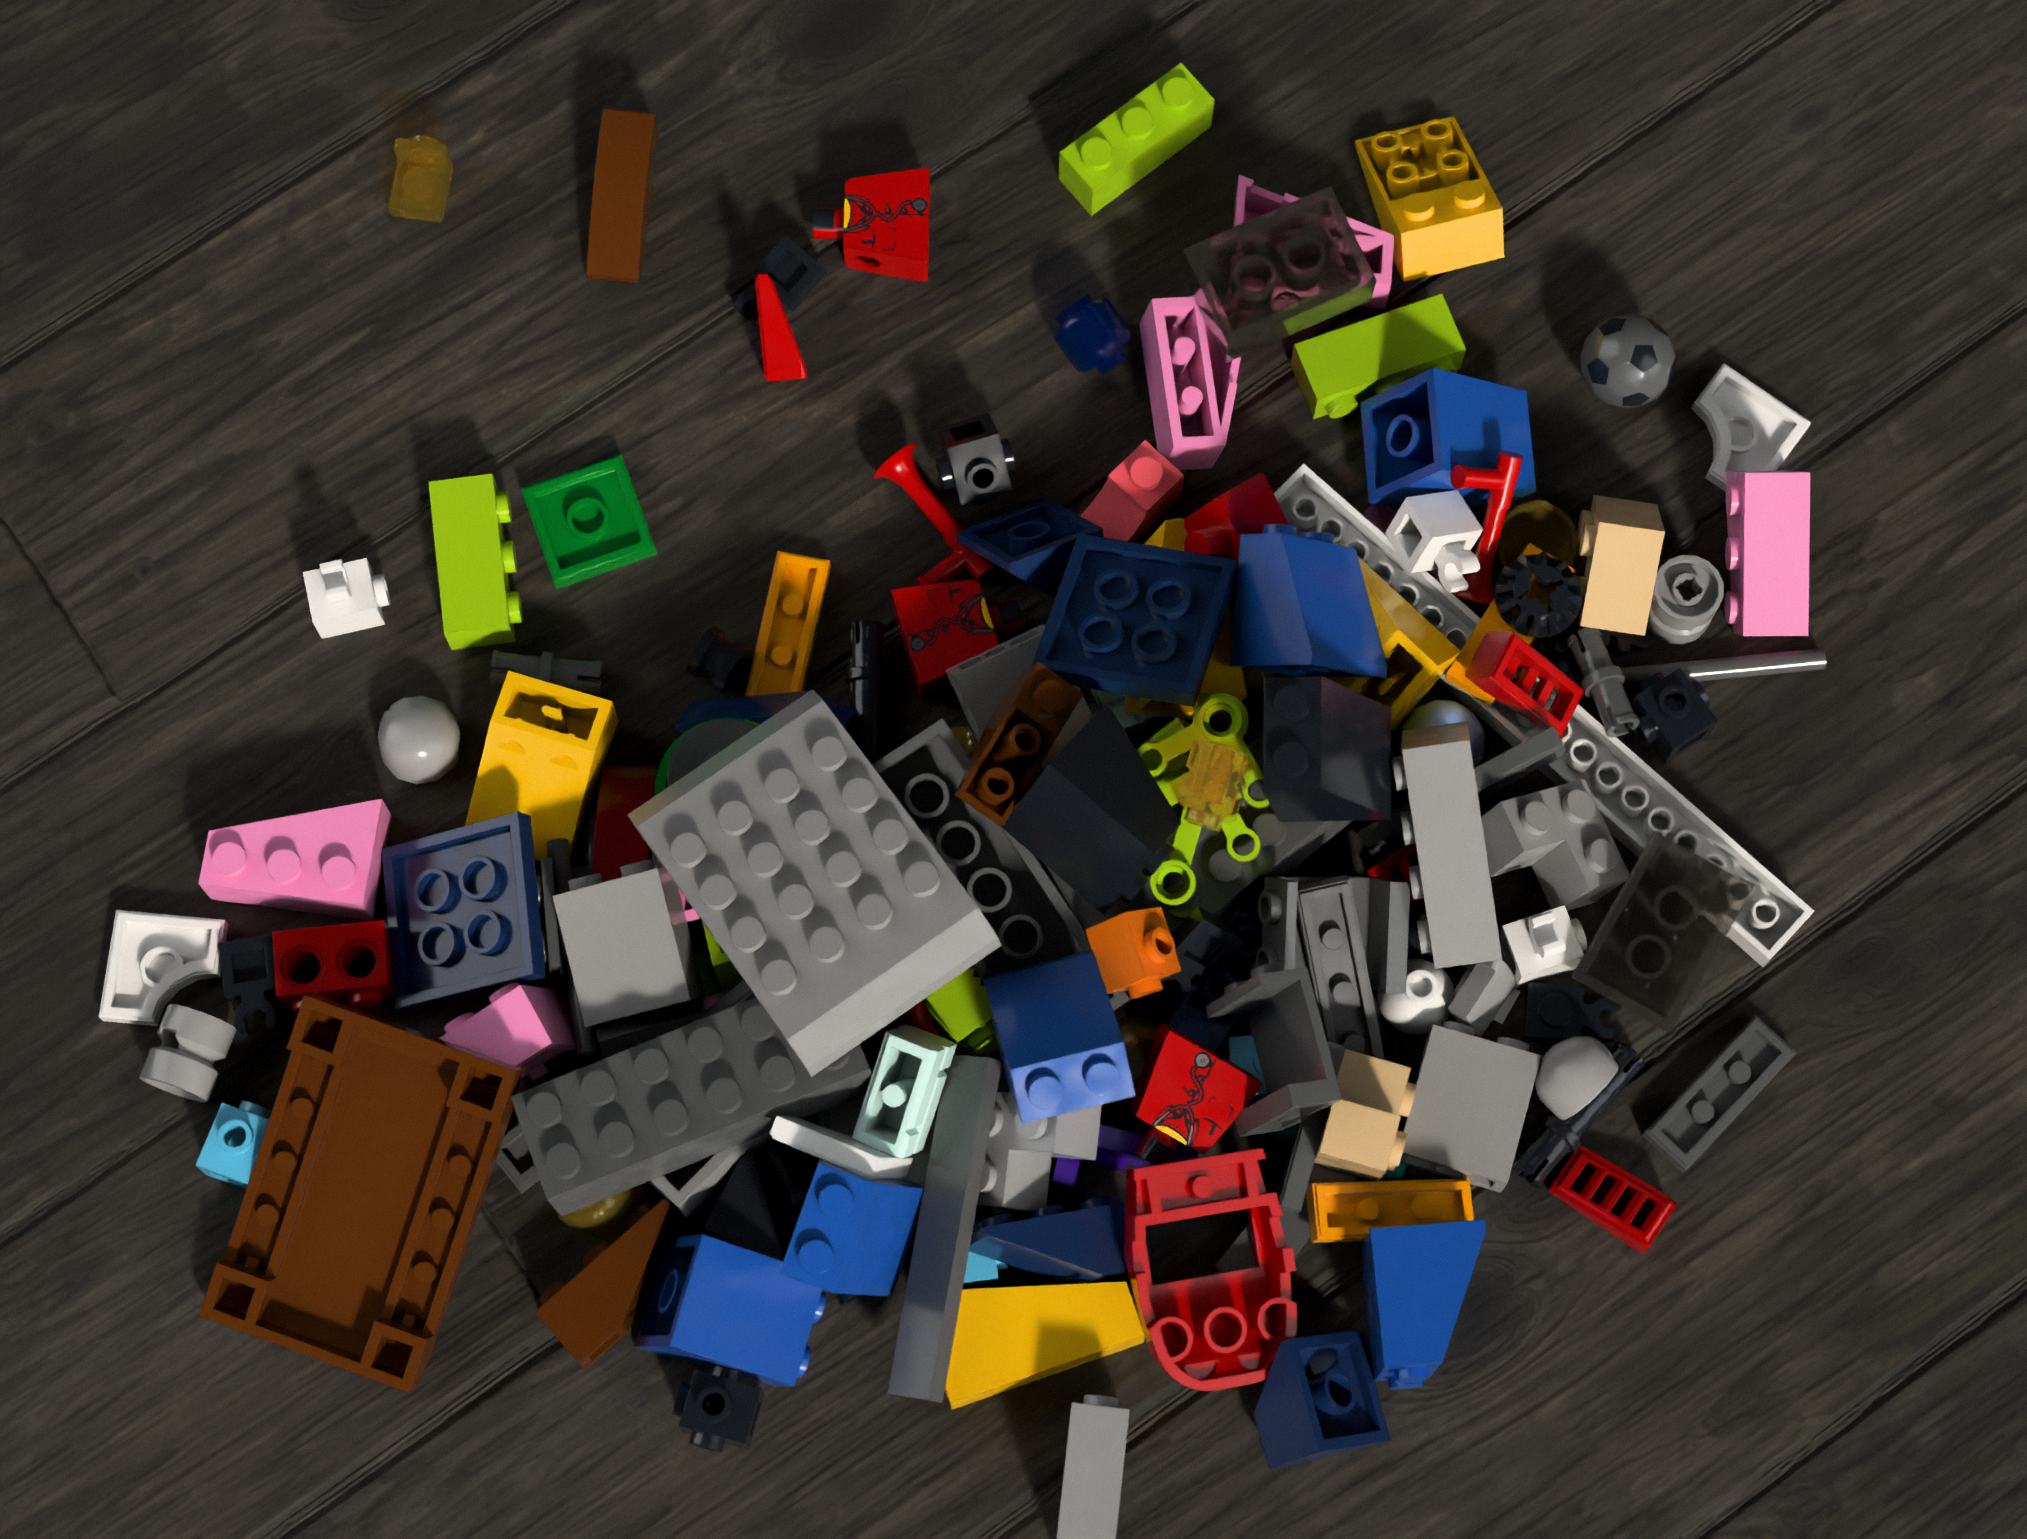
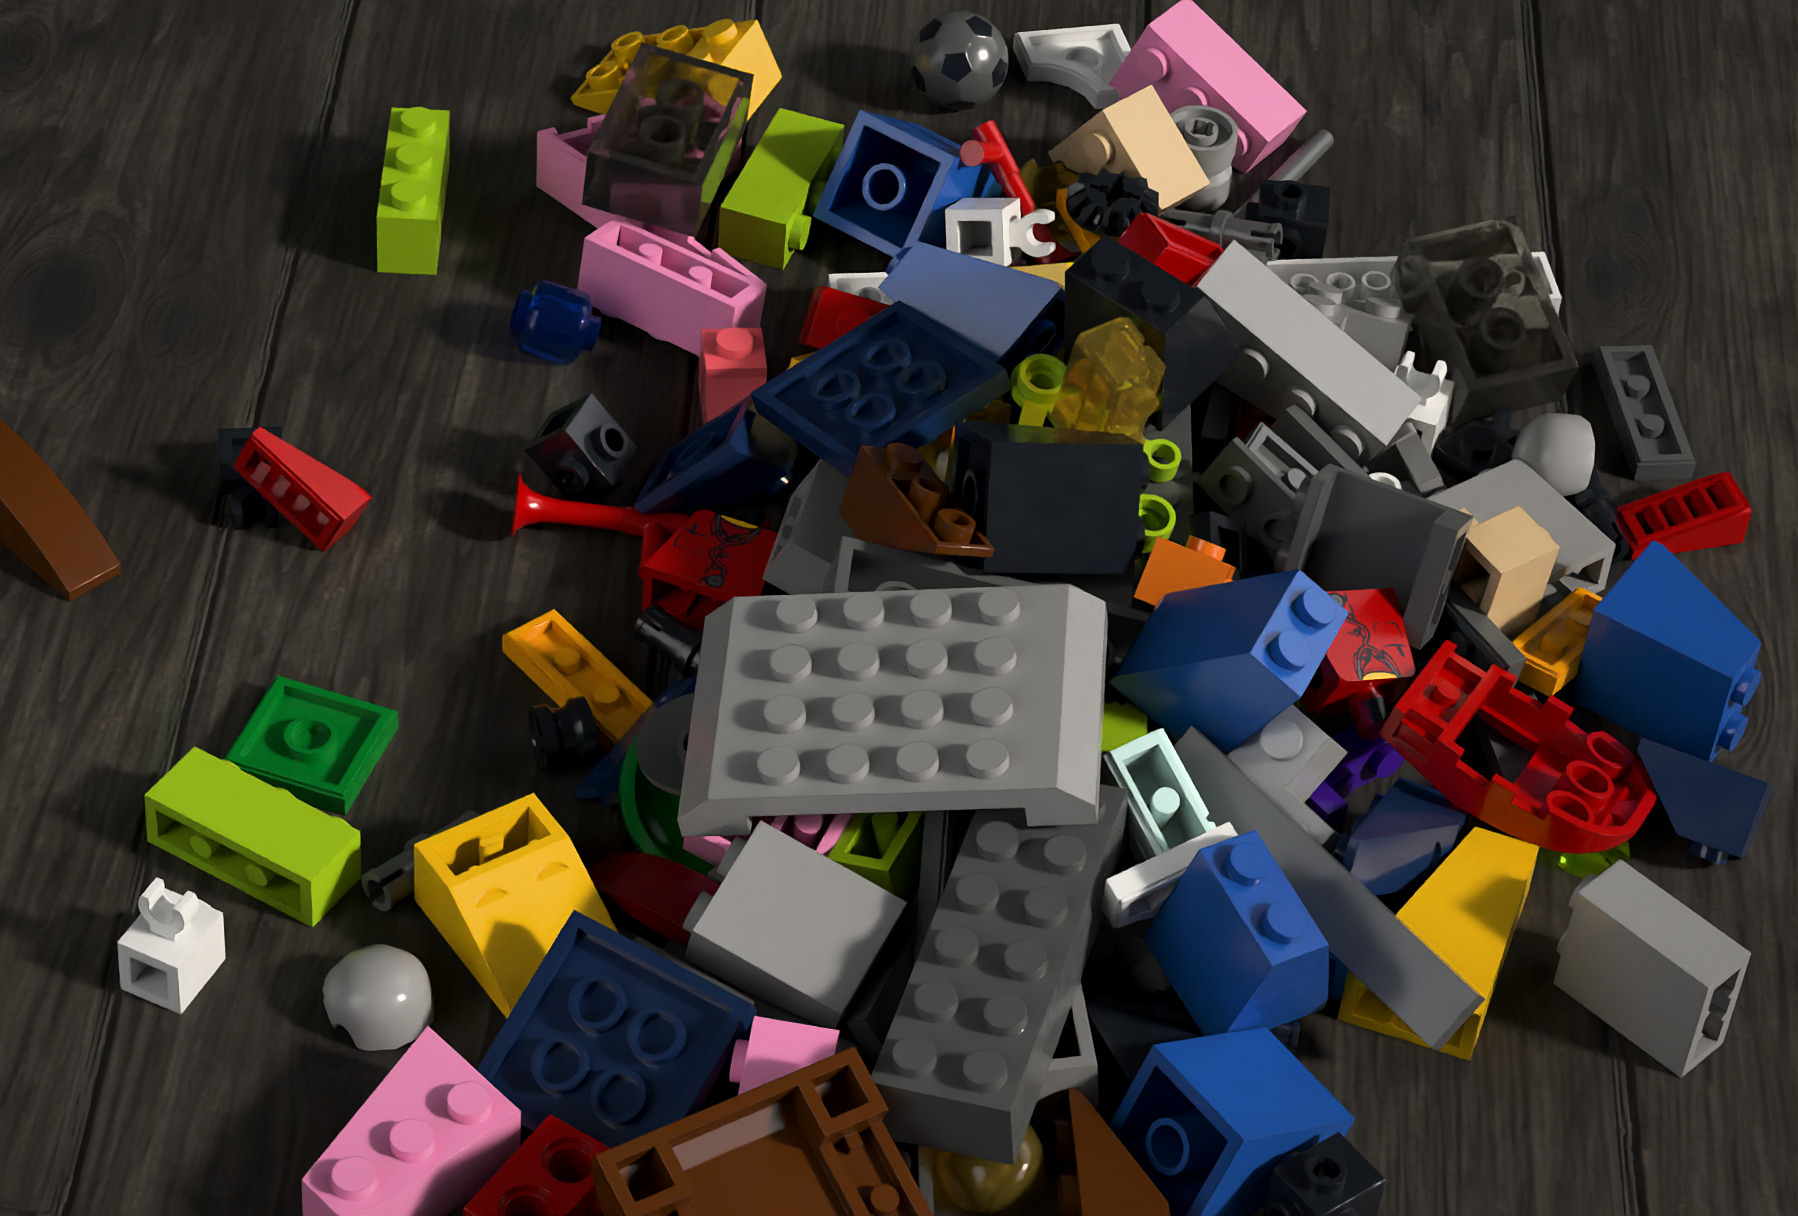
camera: 55 degrees left, 30 degrees down
red torso [813,168,930,281] -> none

